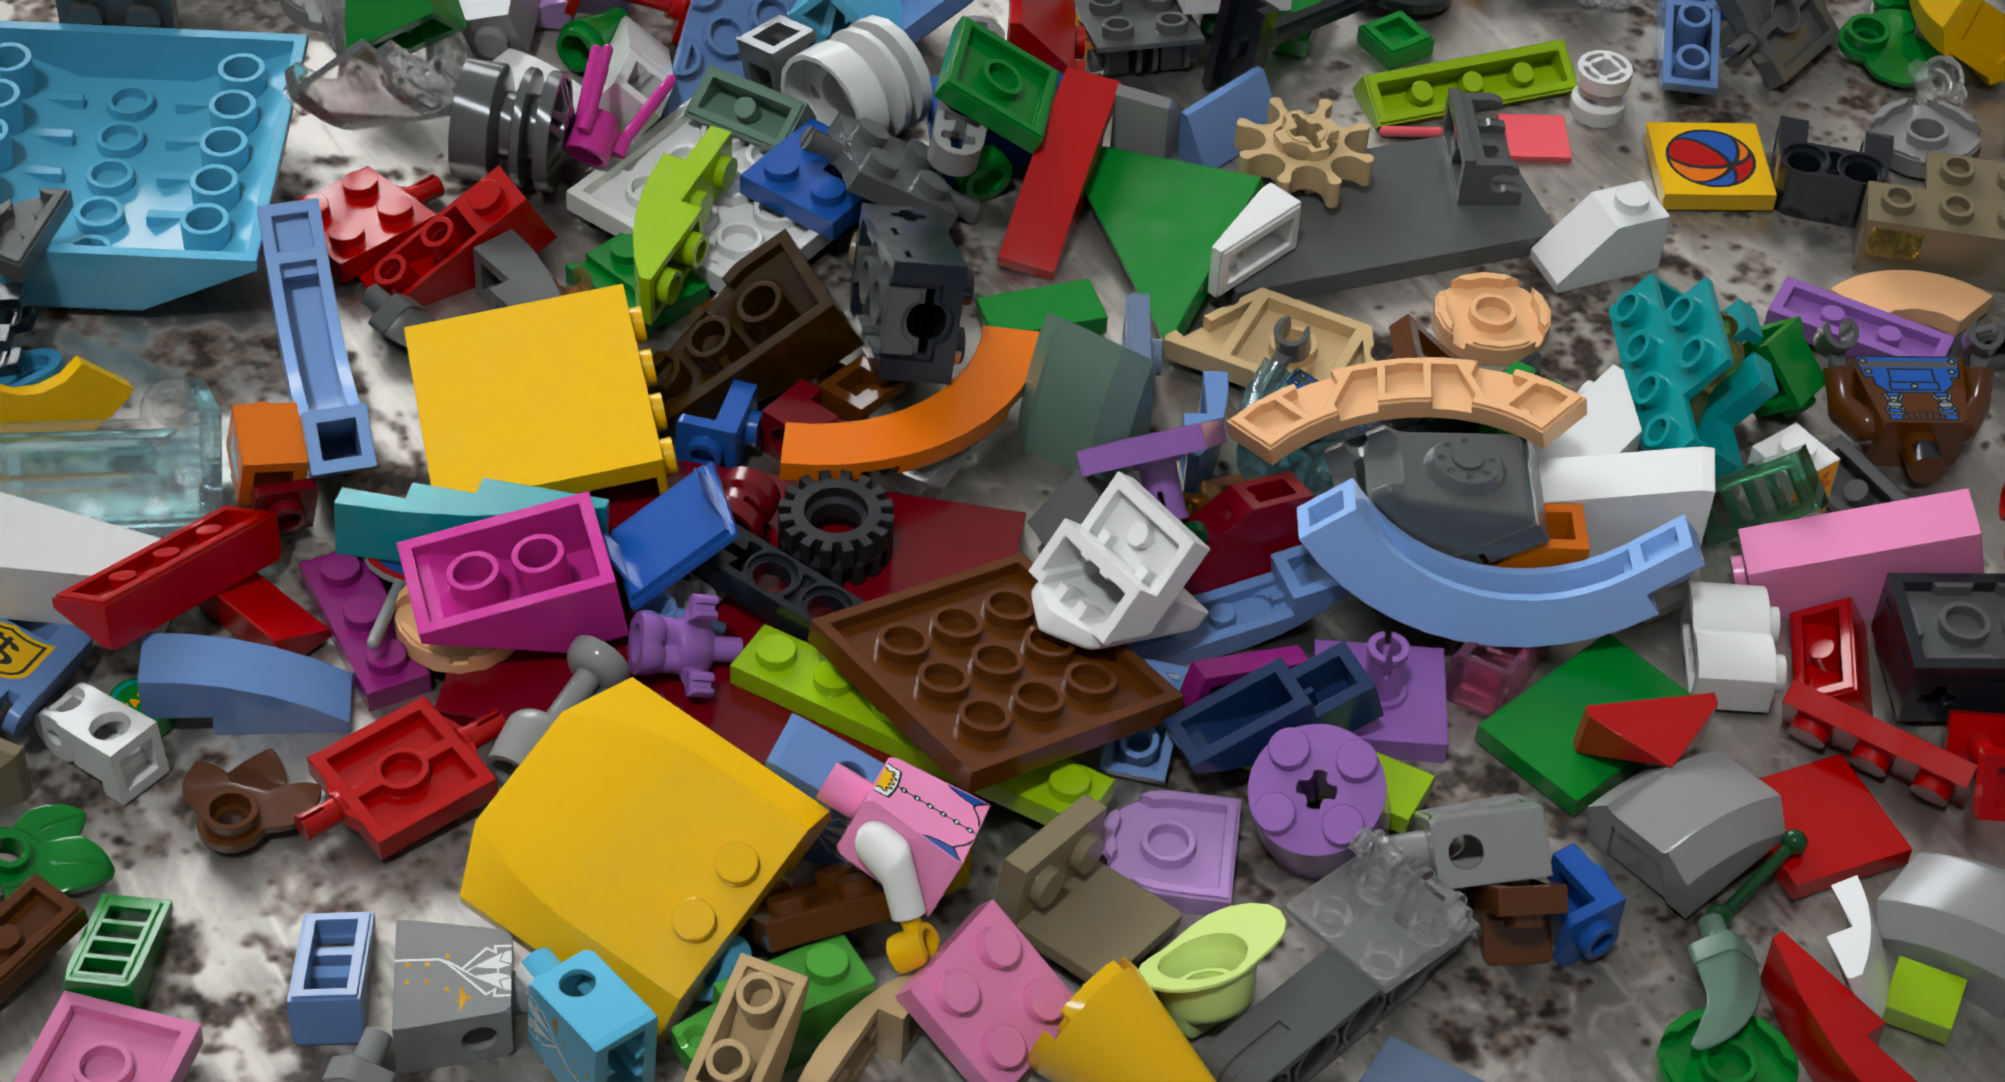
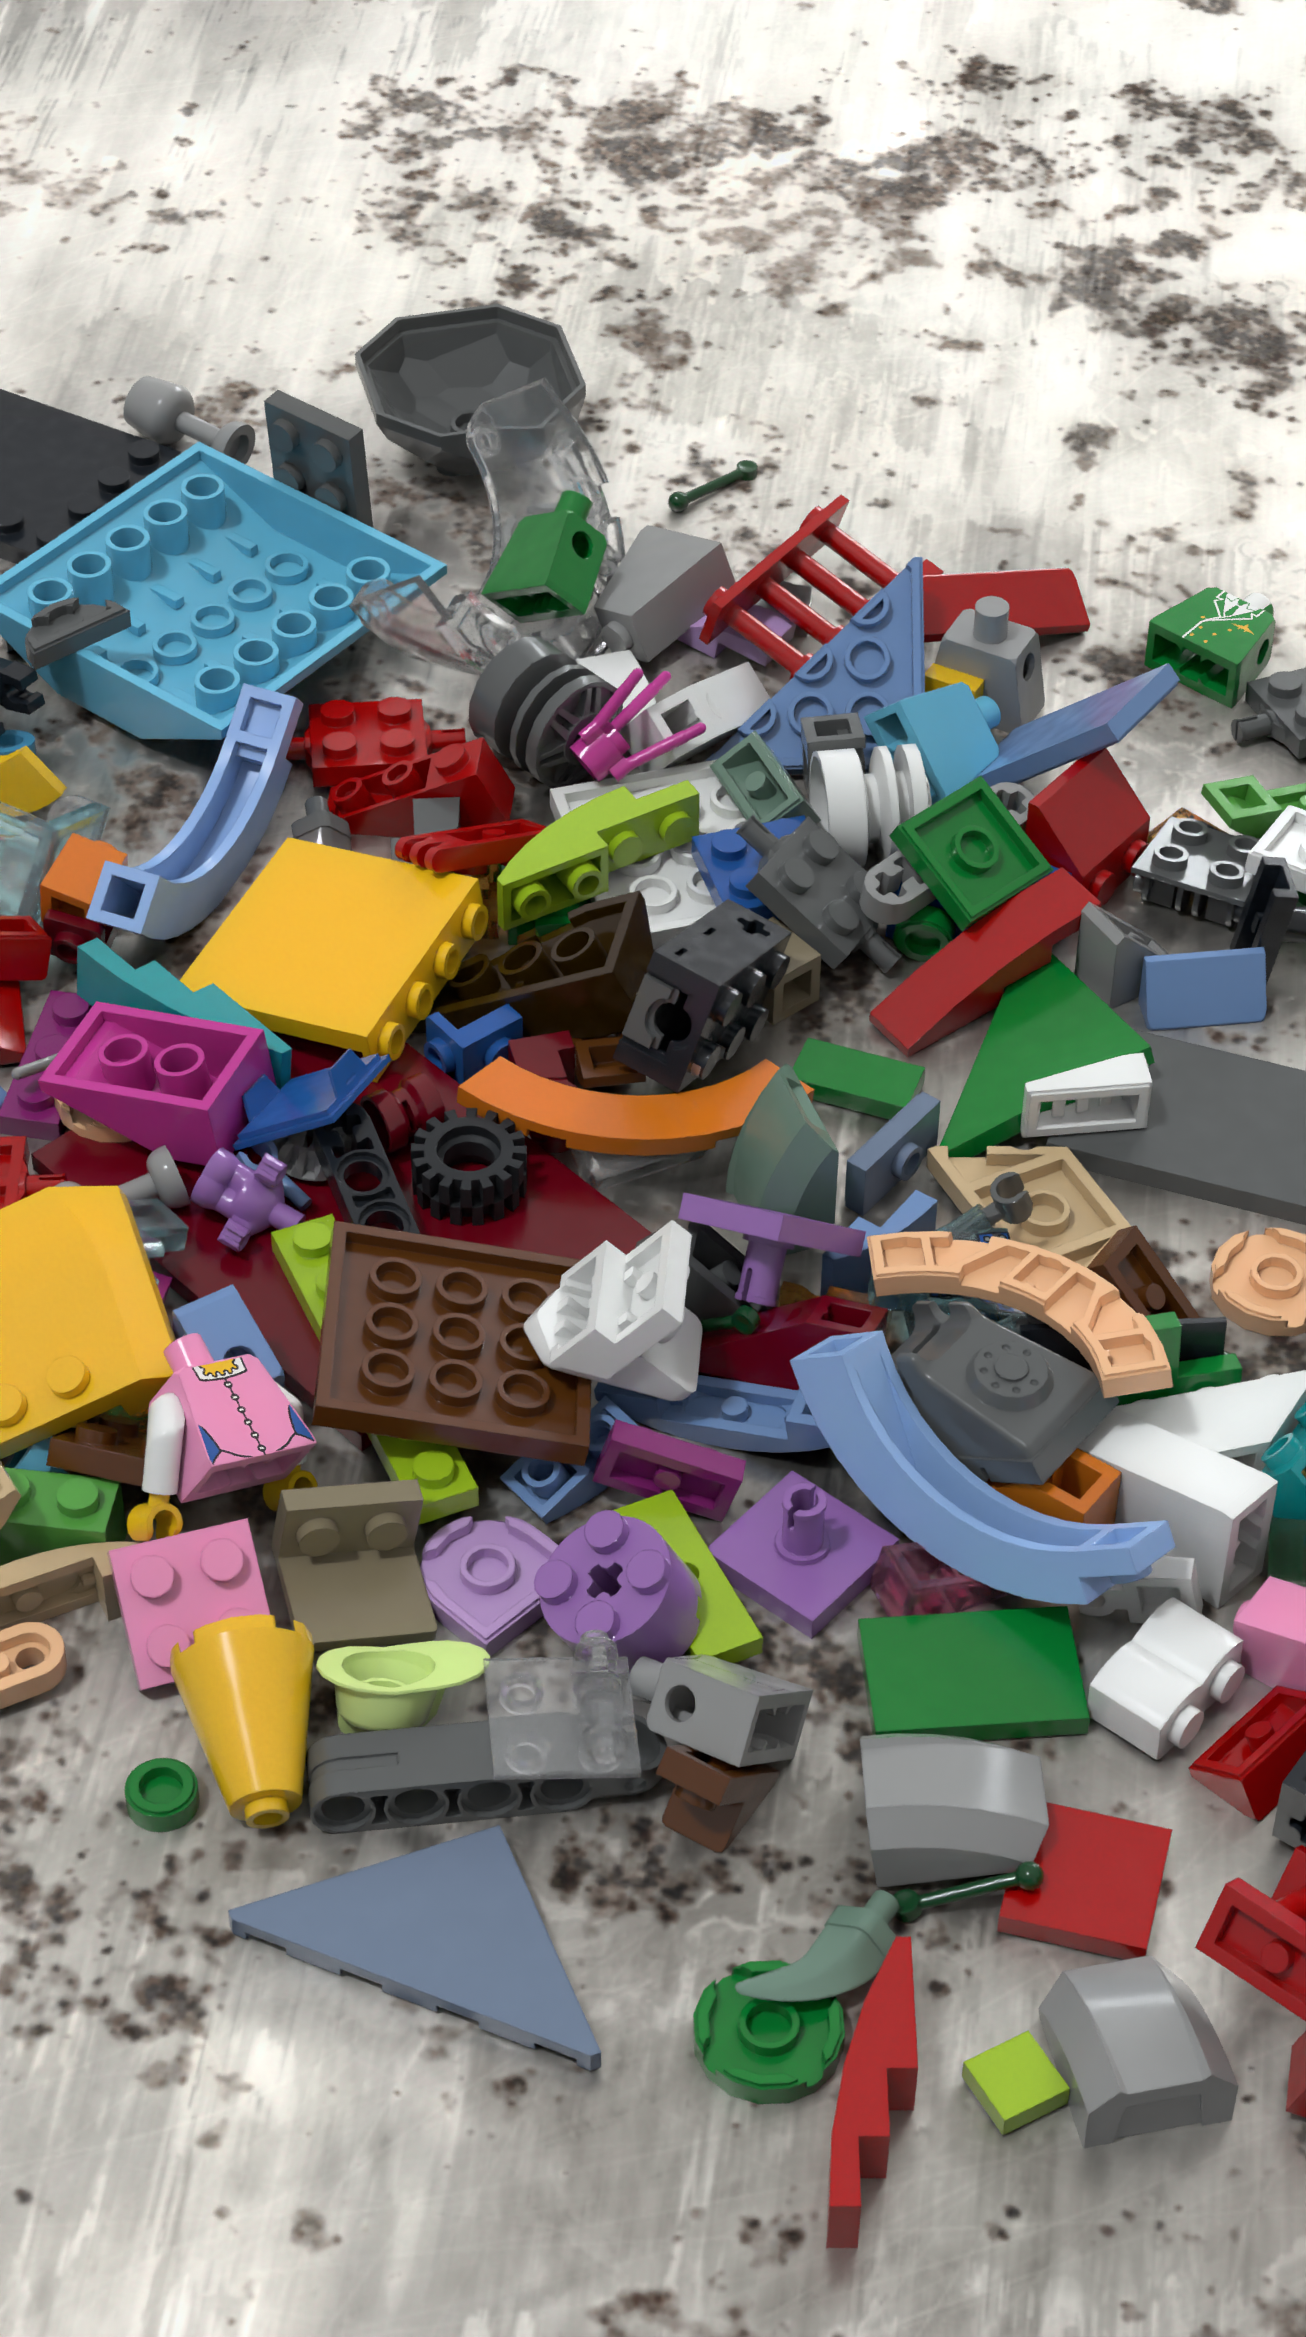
camera: 40 degrees right, 0 degrees up
green cone [556,6,631,72] -> none
dark blue slope [1163,640,1384,774] -> none
tan gear [1234,97,1374,208] -> none
blue bracket [1547,843,1626,968] -> none
red slope [1573,693,1718,767] -> none
red plate [1782,679,1978,809] -> none
white slope [1827,875,1889,1018] -> none
none -> red hinge [395,819,547,875]

